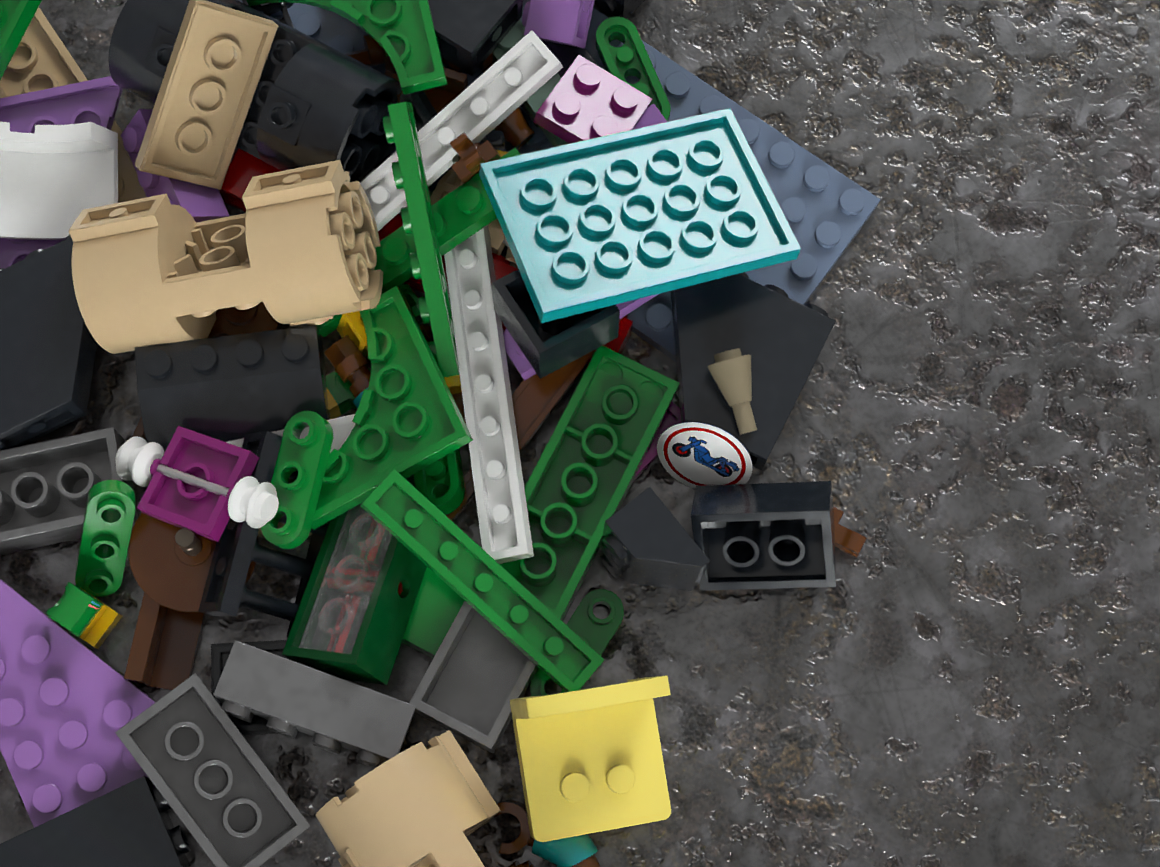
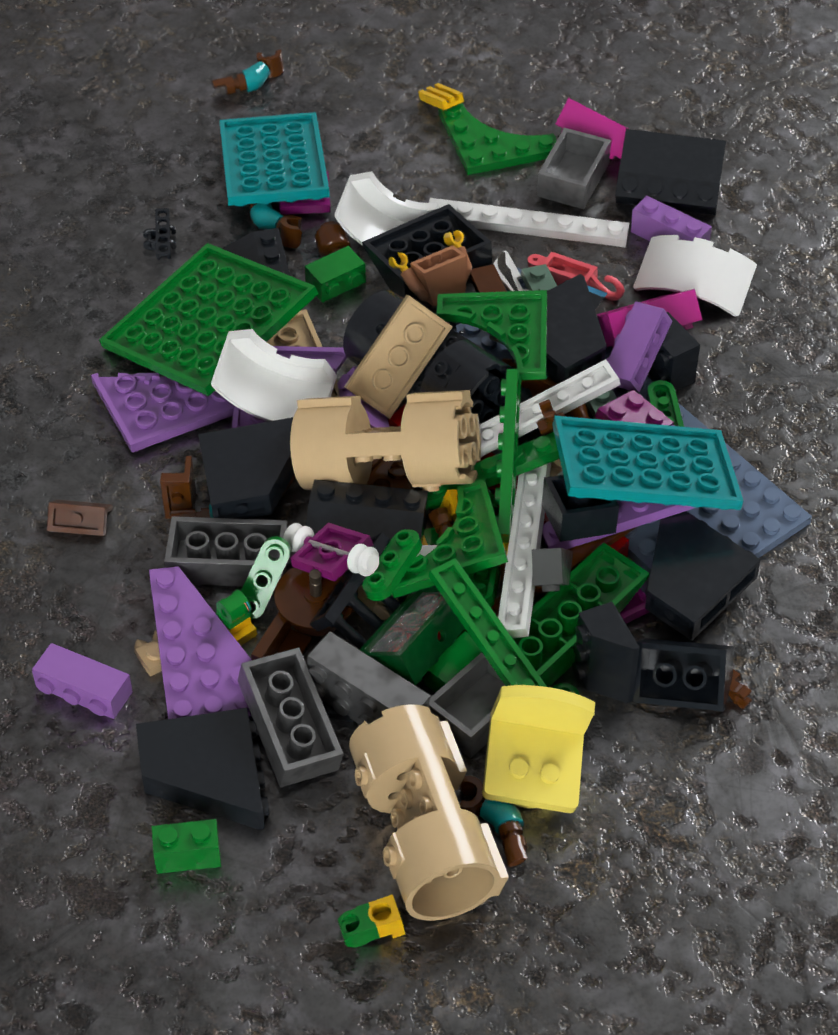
camera: 20 degrees right, 25 degrees down
white sticker [657,422,753,489] -> none
dark tan cone [707,348,757,435] -> none
none -> dark grey slope [532,548,573,592]

